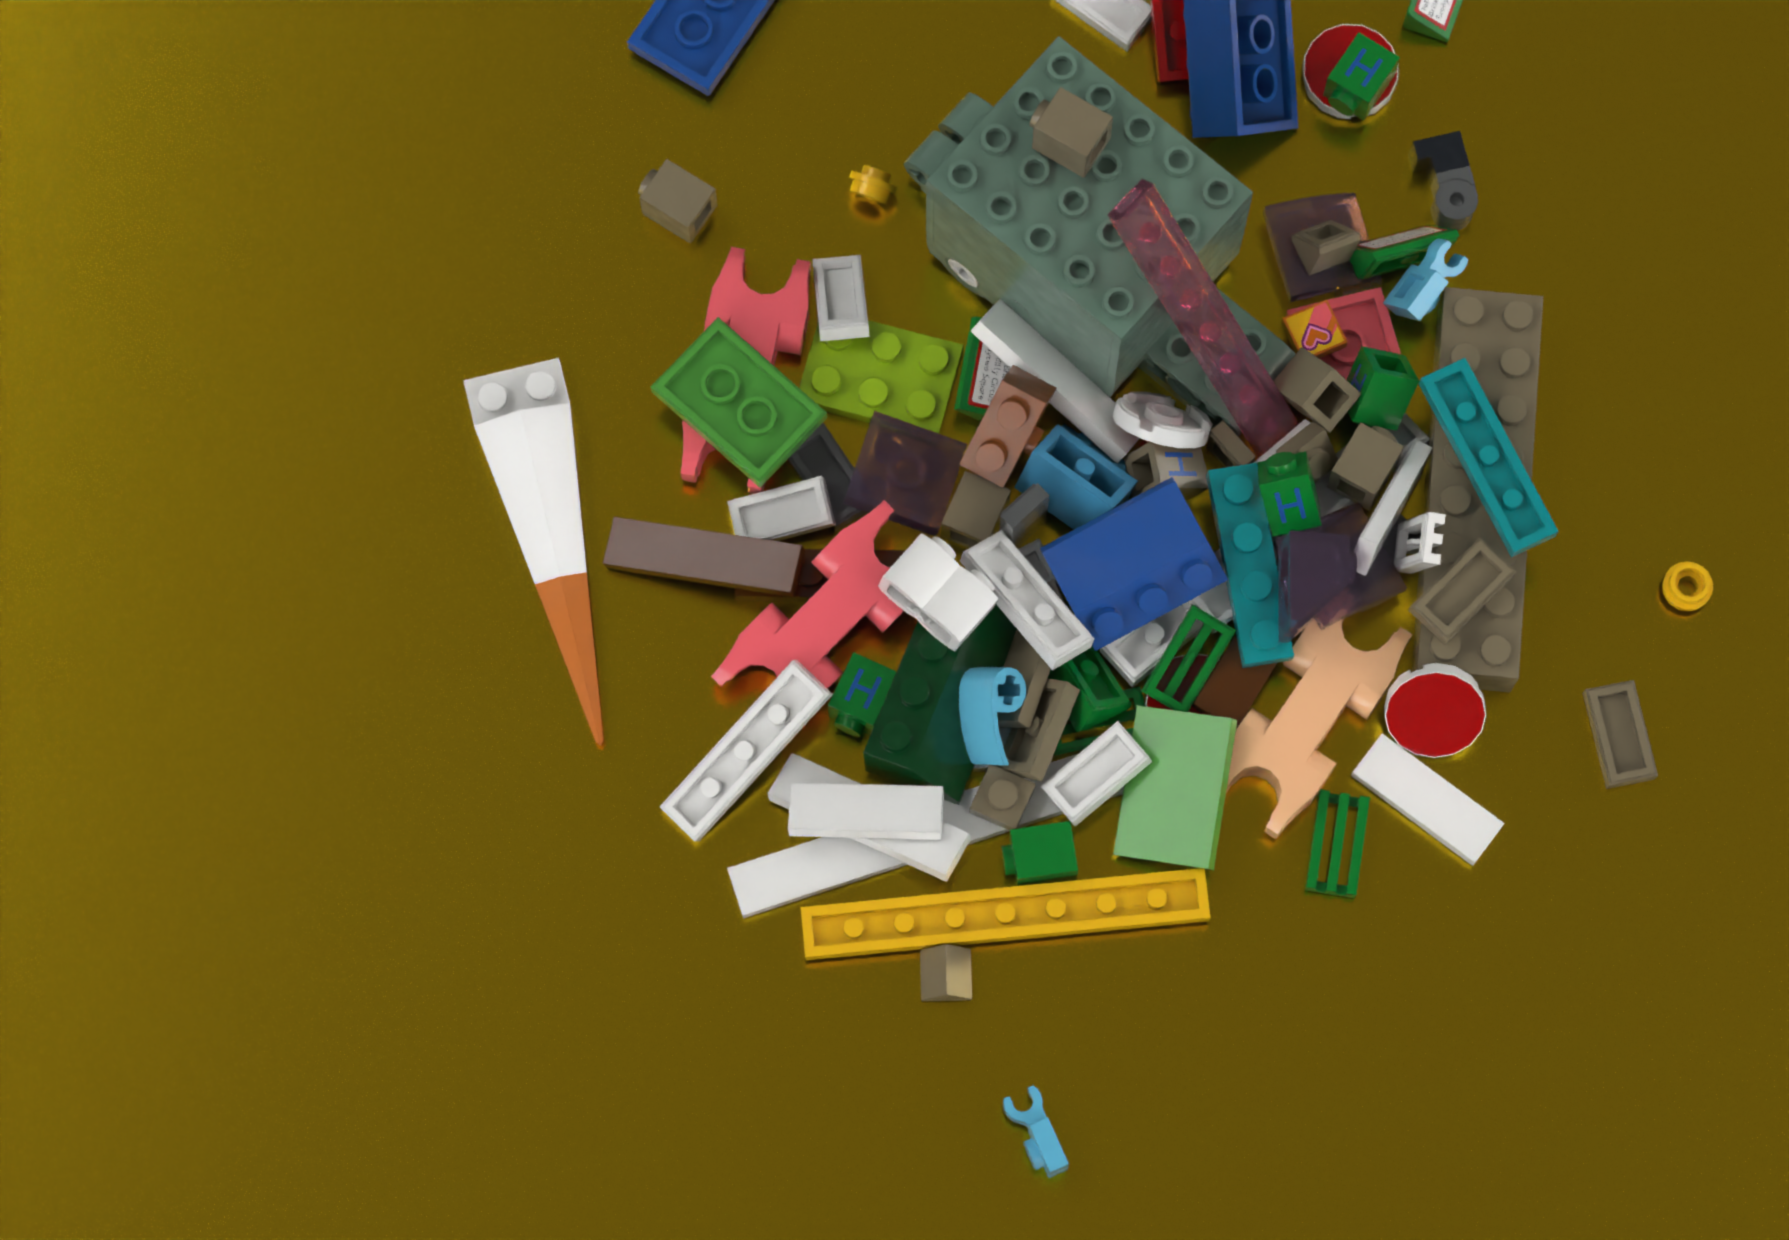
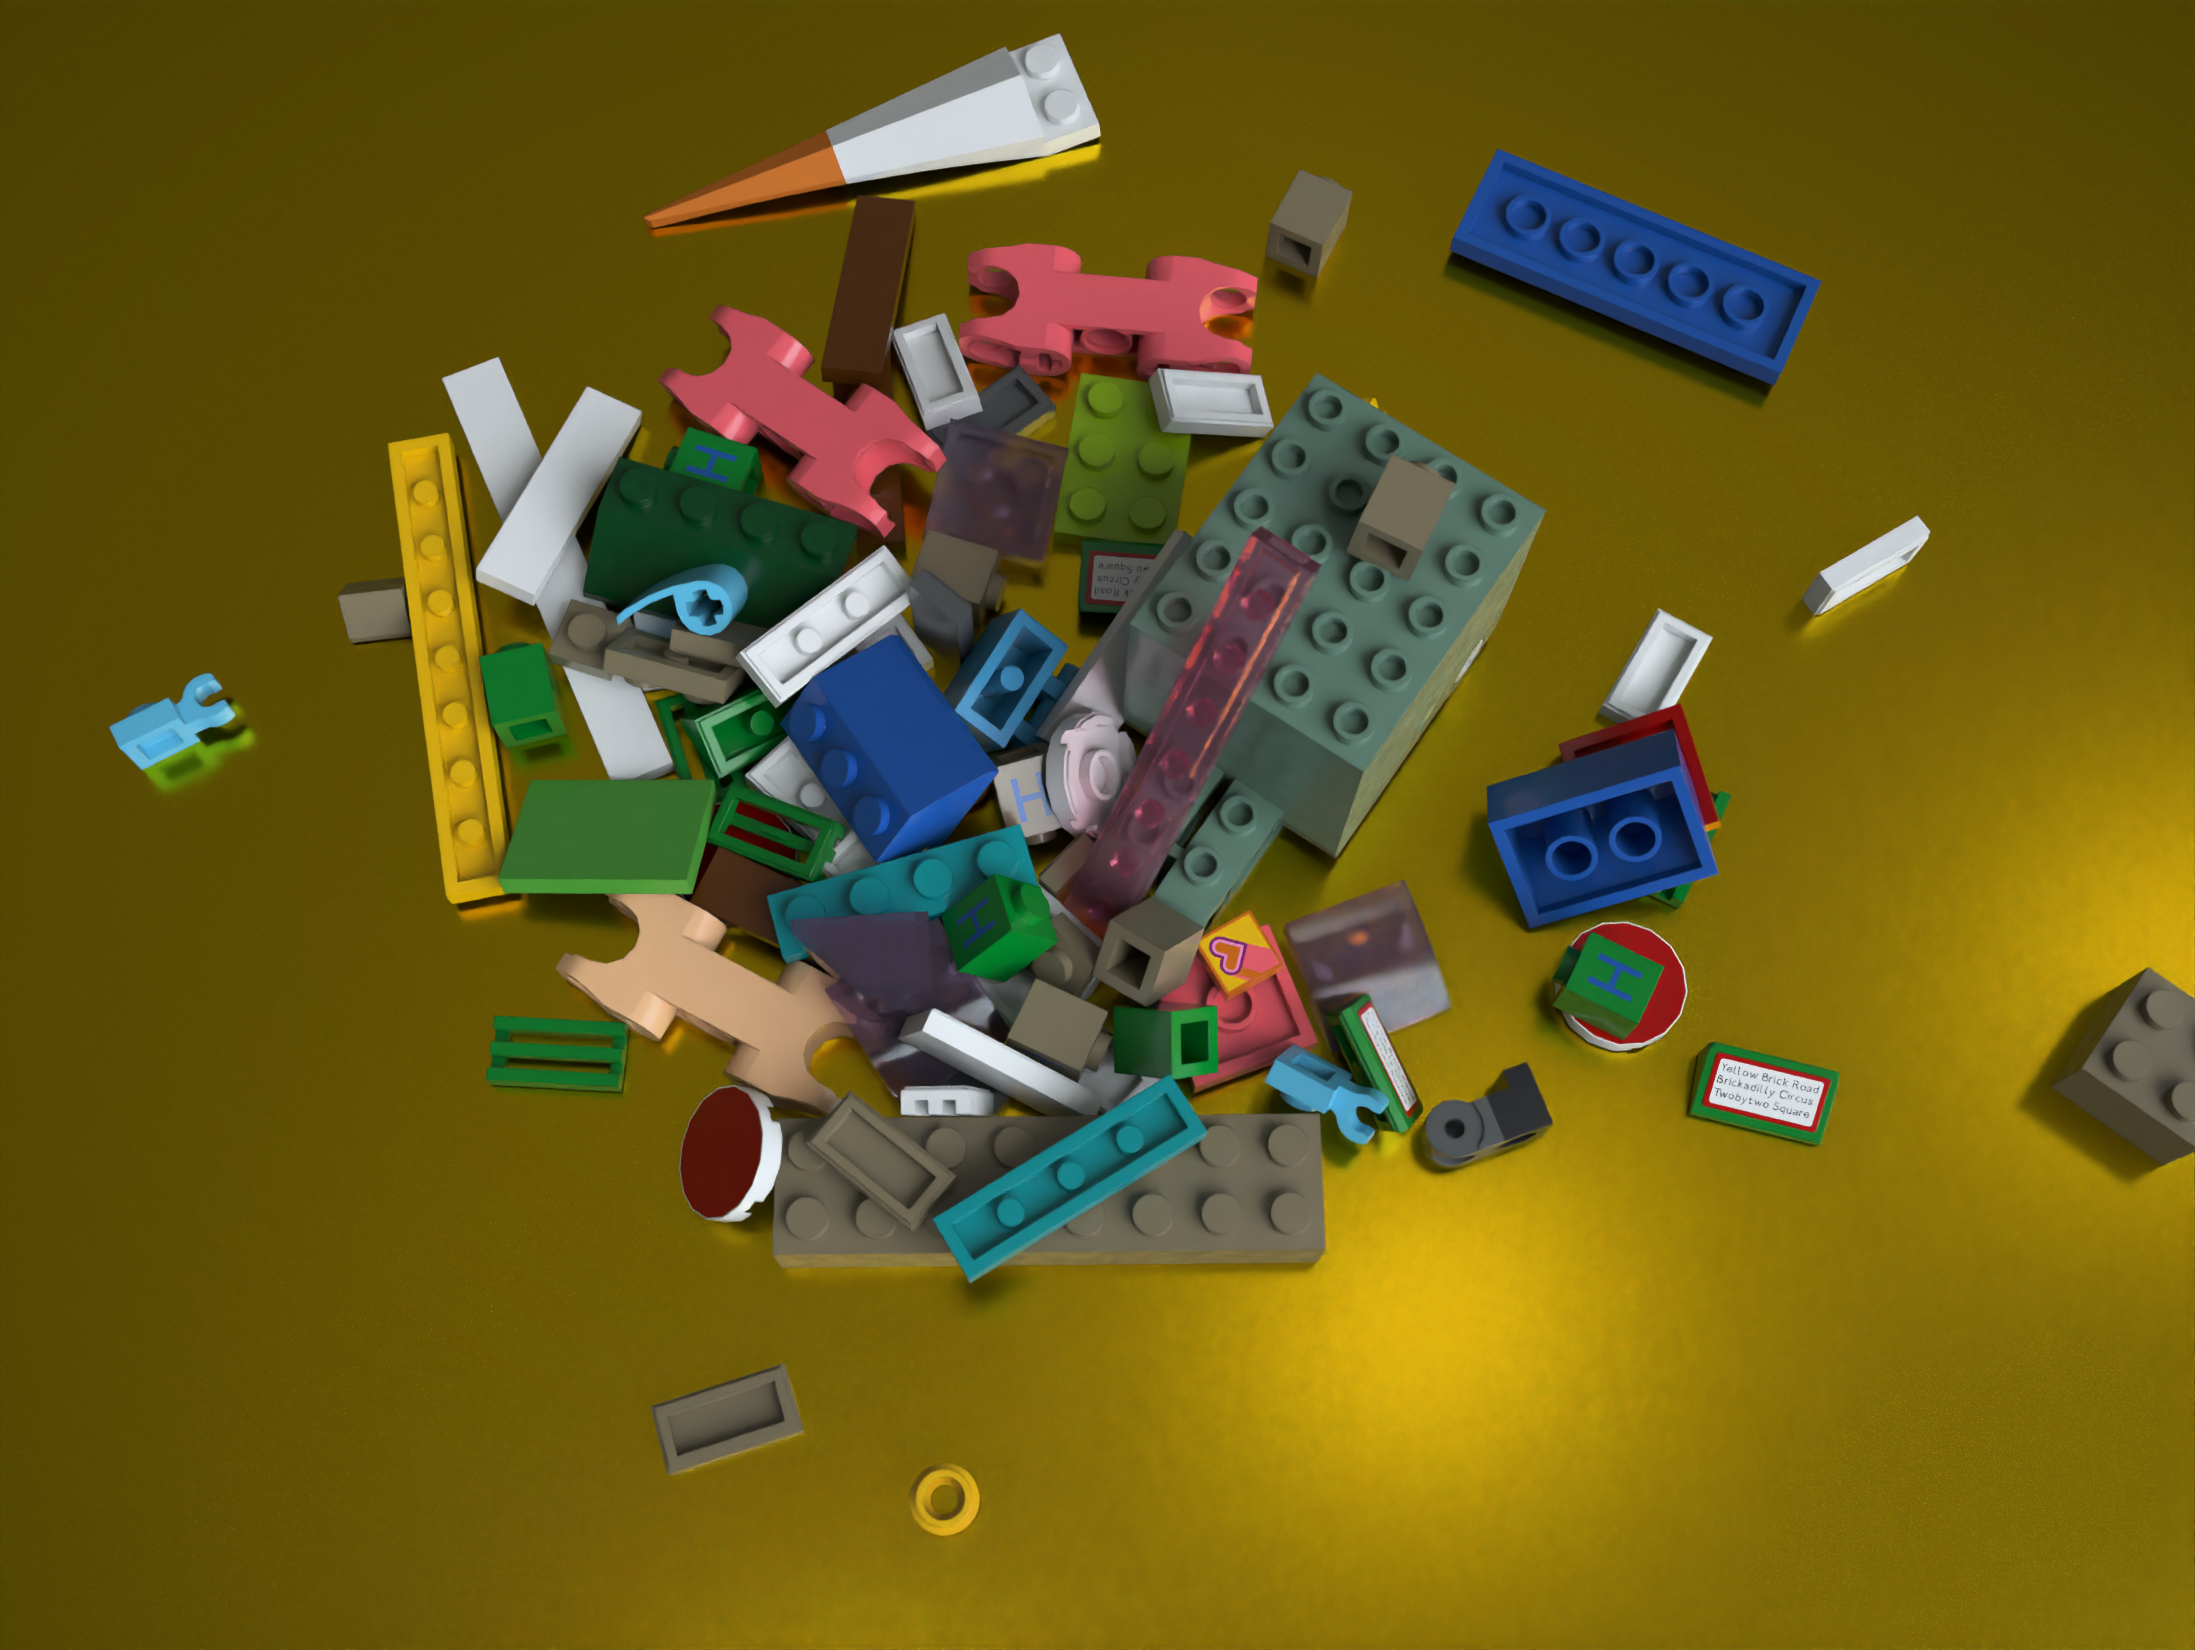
camera: 80 degrees right, 5 degrees down
bright green tile [650,317,827,488] -> none
white tile [660,660,833,842] -> none
white tile [788,783,944,840] -> none
white brick [878,533,999,651] -> none
dark orange brick [959,365,1057,488] -> none
white tile [1041,721,1152,827] -> none
dark tan slope [1291,220,1360,276] -> none
white tile [1351,733,1505,866] -> none

